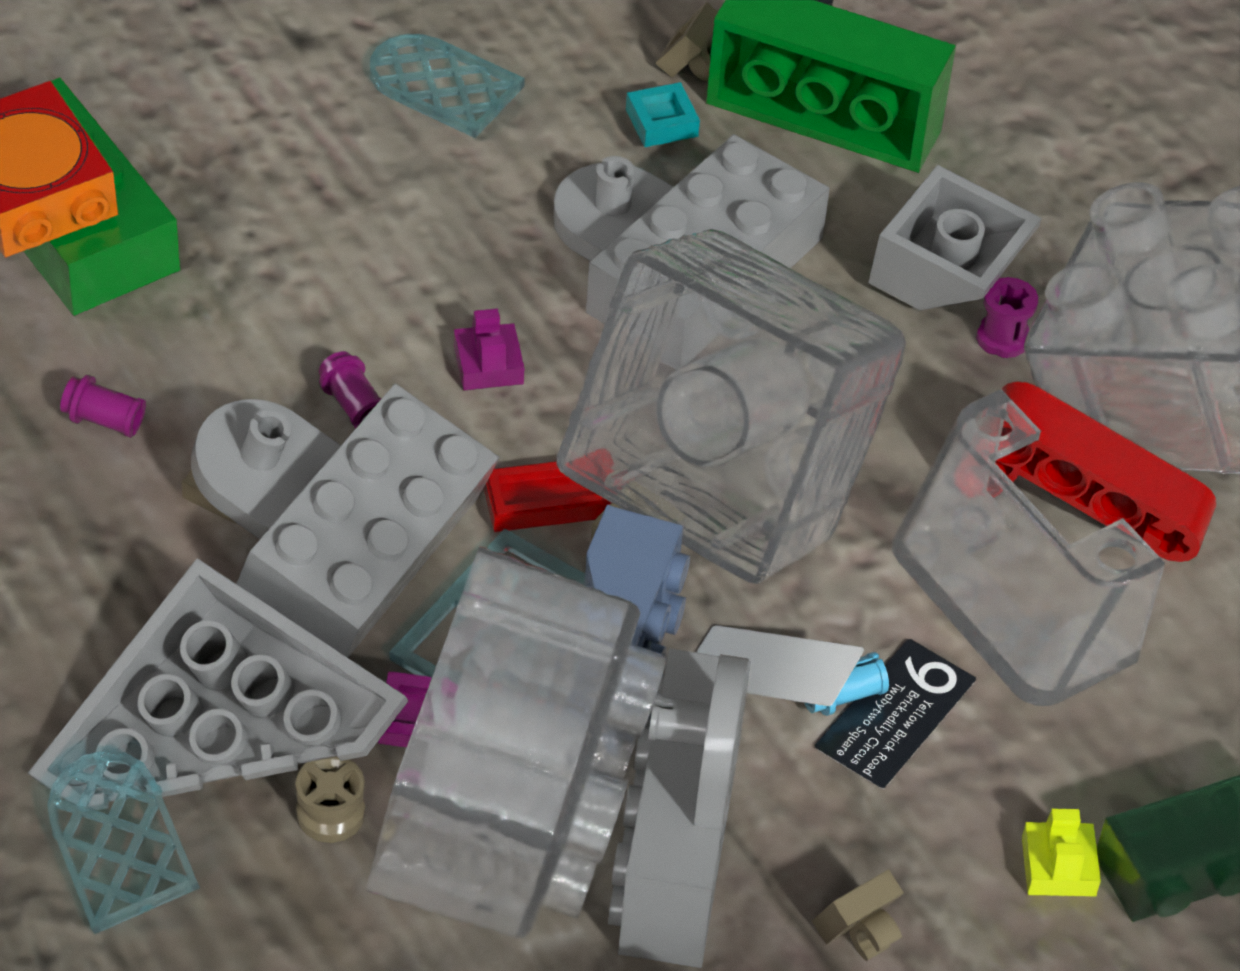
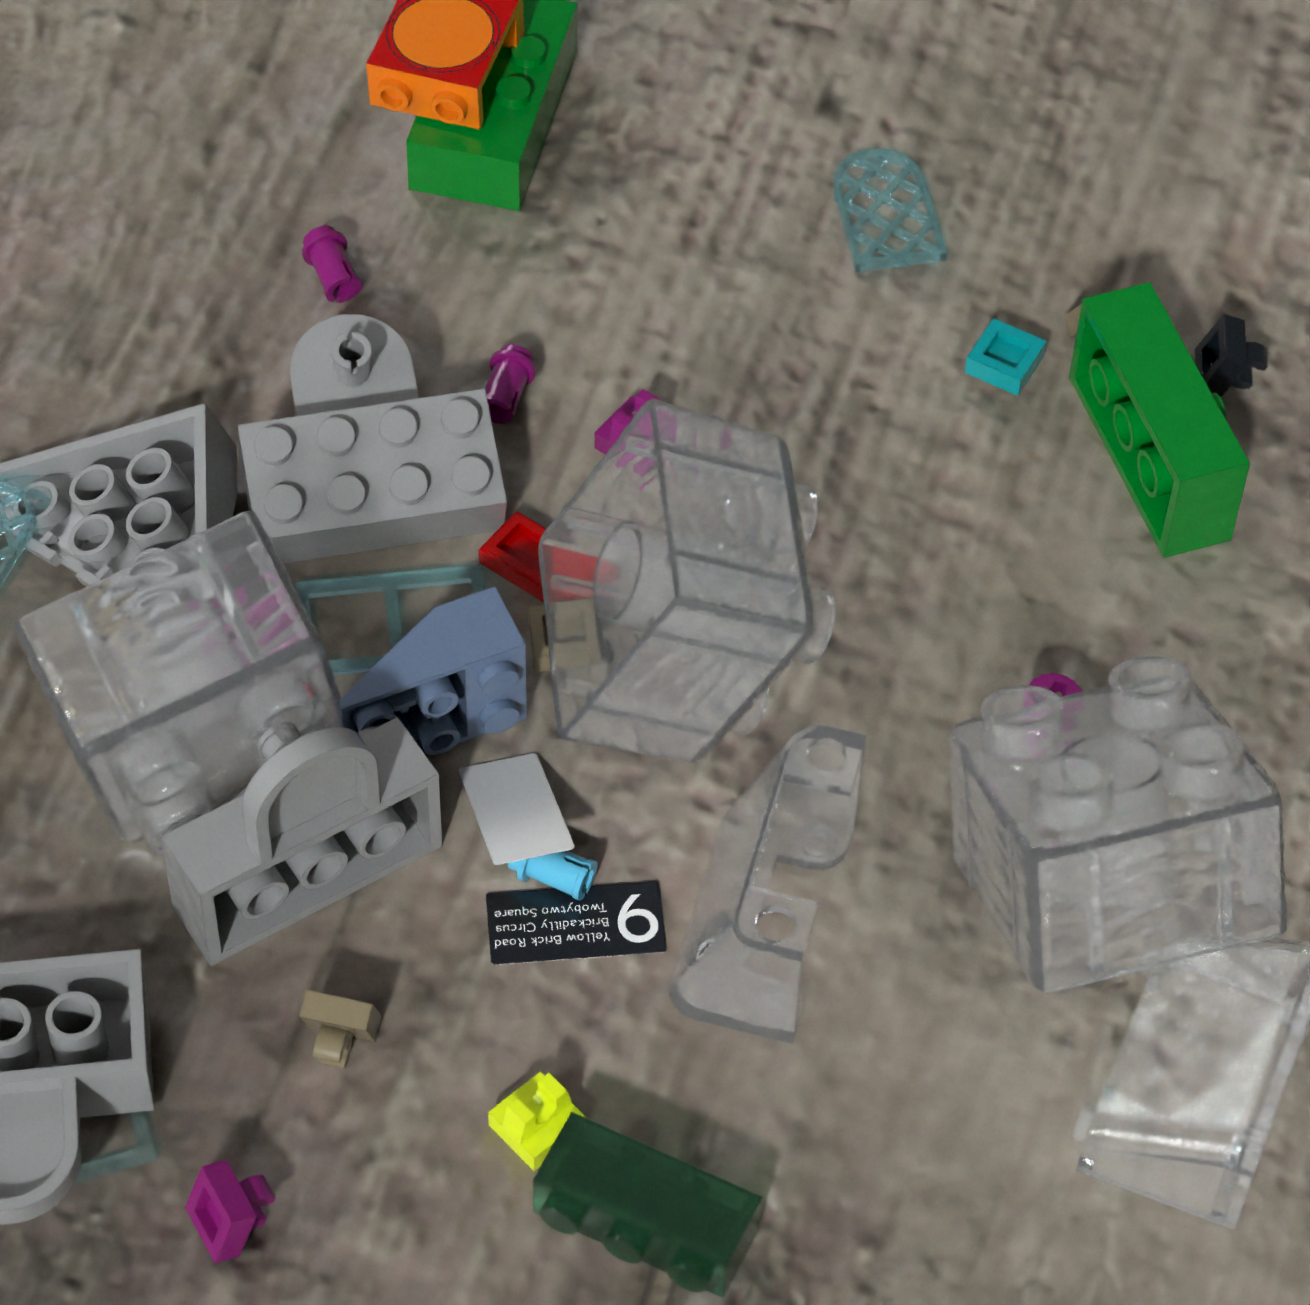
camera: 50 degrees right, 5 degrees up
light grey brick [553,134,830,370] -> none
light grey slope [868,165,1042,310] -> none
red beam [953,381,1217,562] -> none

